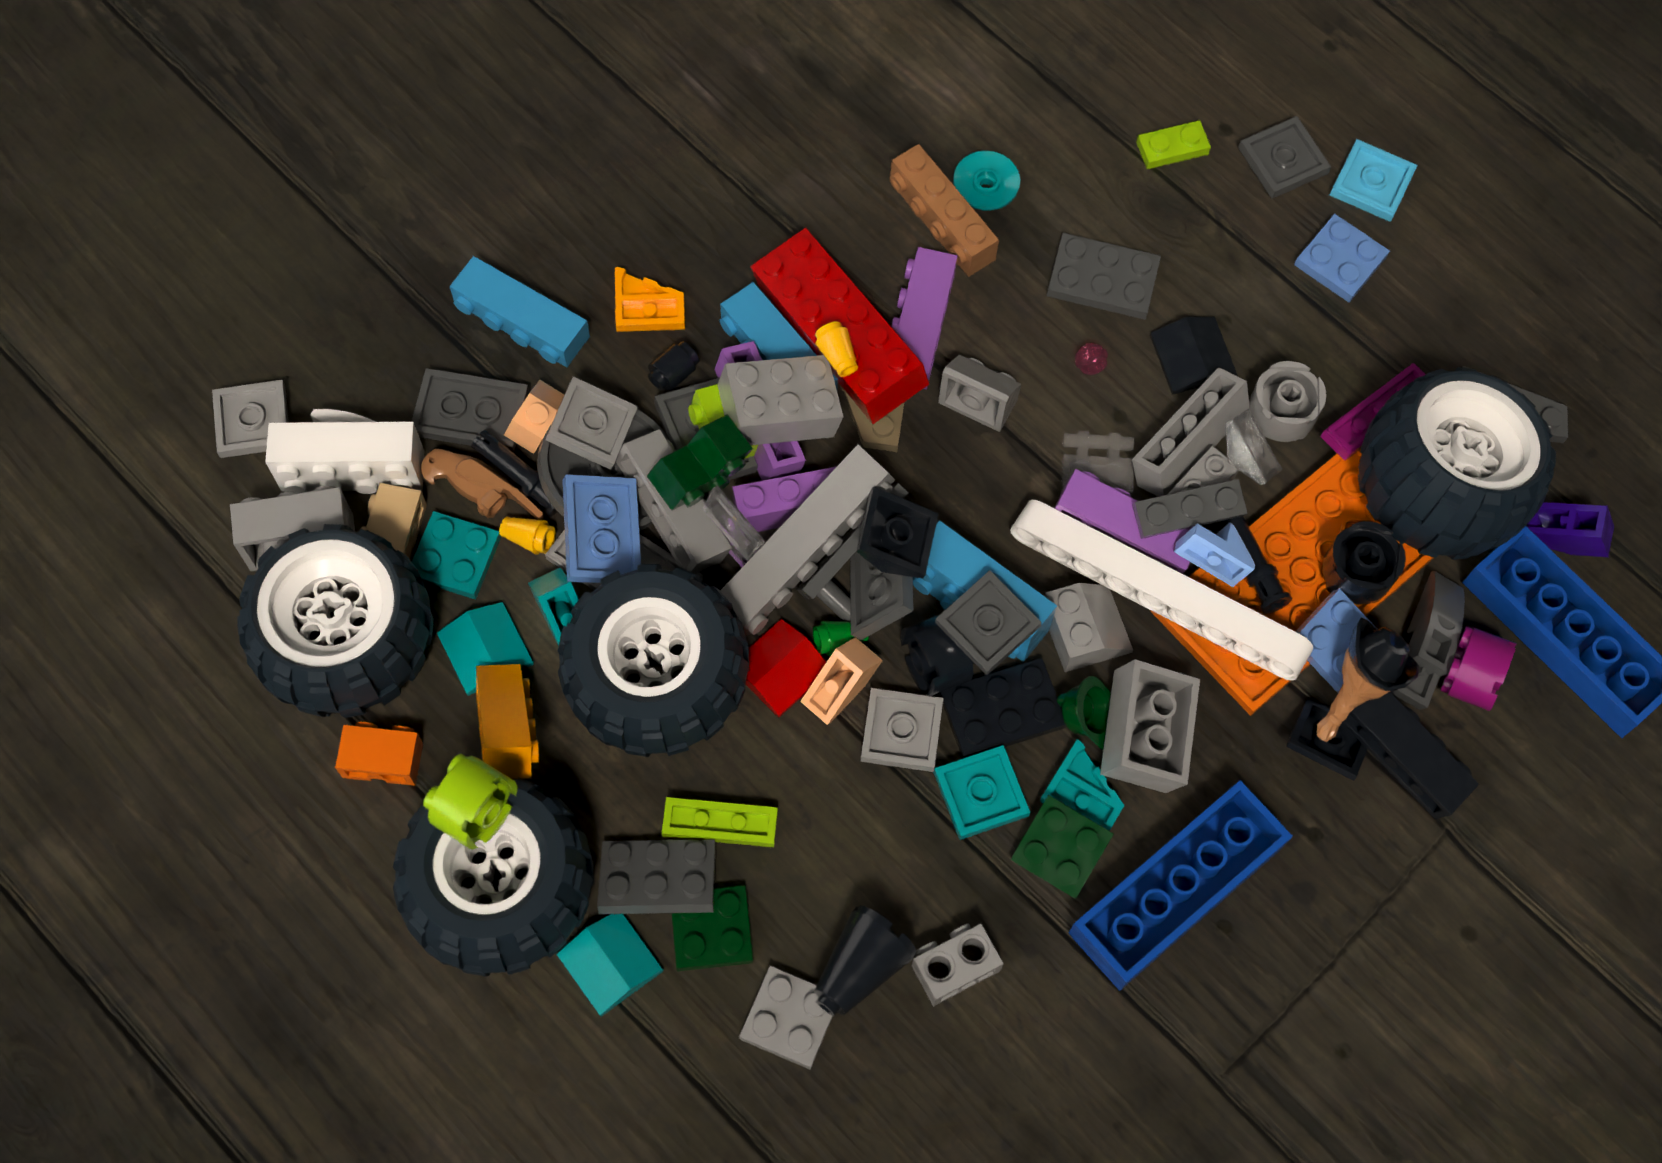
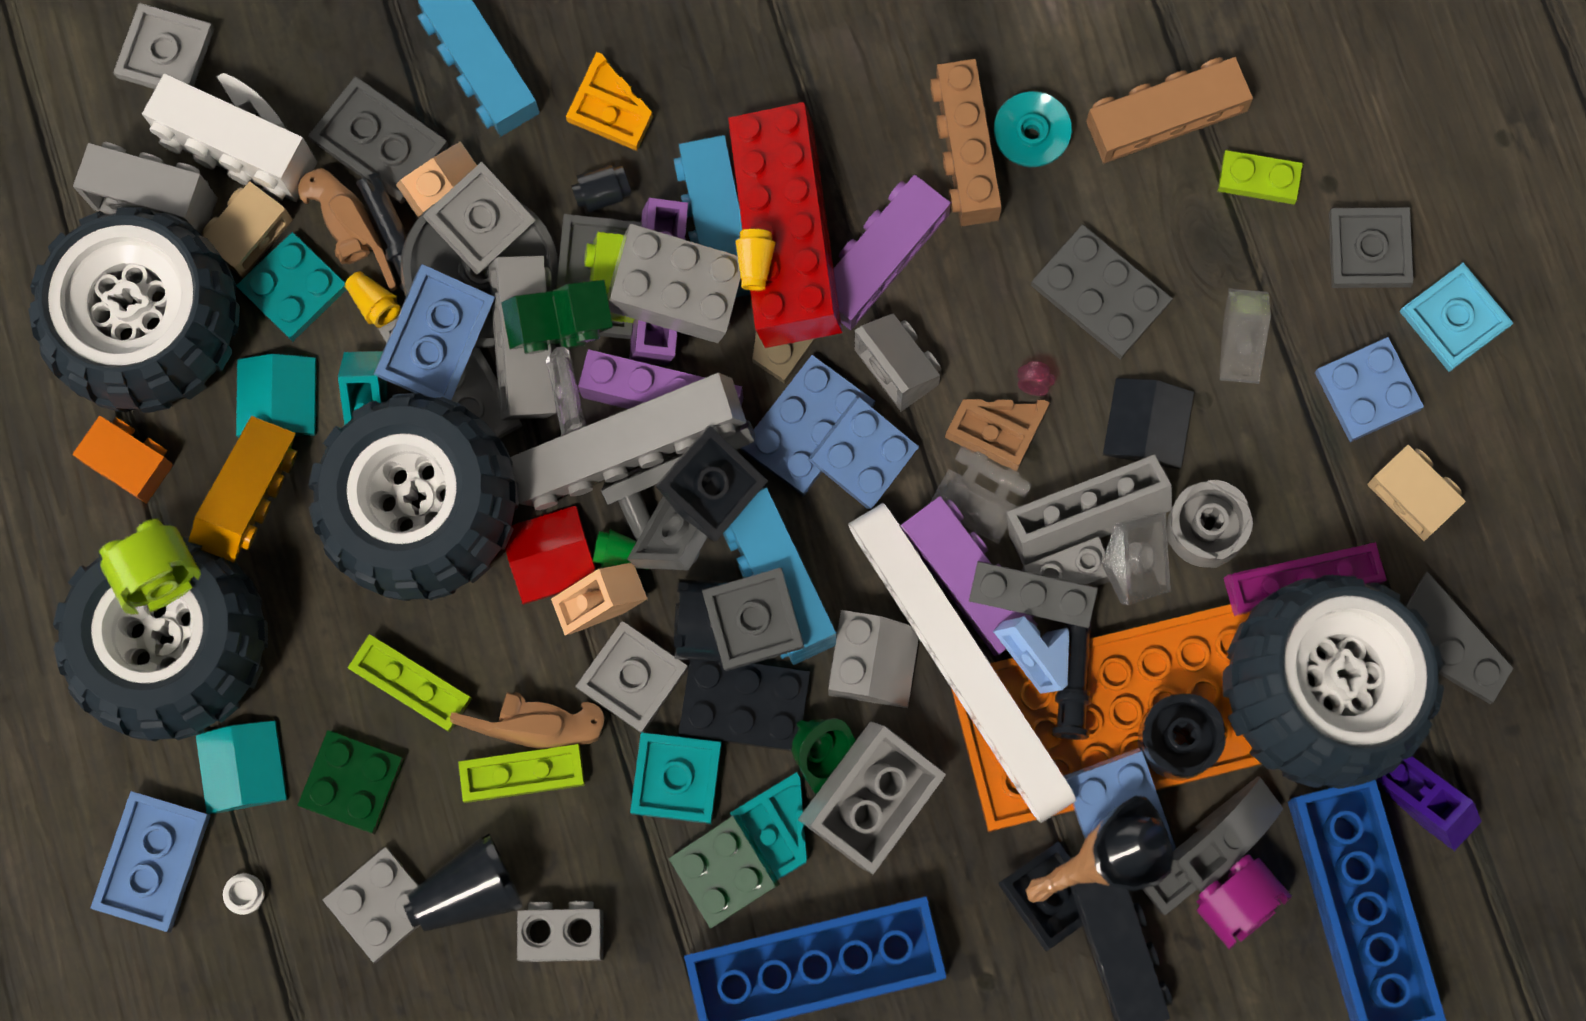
camera: 35 degrees right, 10 degrees up
dark grey plate [597,839,716,914] -> none
none -> medium blue plate [90,791,210,933]
none -> white plate [223,873,265,915]
none -> medium nougat animal [450,692,604,749]
none -> lime plate [458,744,585,803]
none -> medium blue plate [741,355,875,497]
none -> medium blue plate [807,397,919,509]
none -> medium nougat wing [945,399,1050,472]
none -> medium nougat brick [1086,57,1253,164]
none -> clear slope [1219,289,1271,384]
none -> tan brick [1367,445,1466,541]

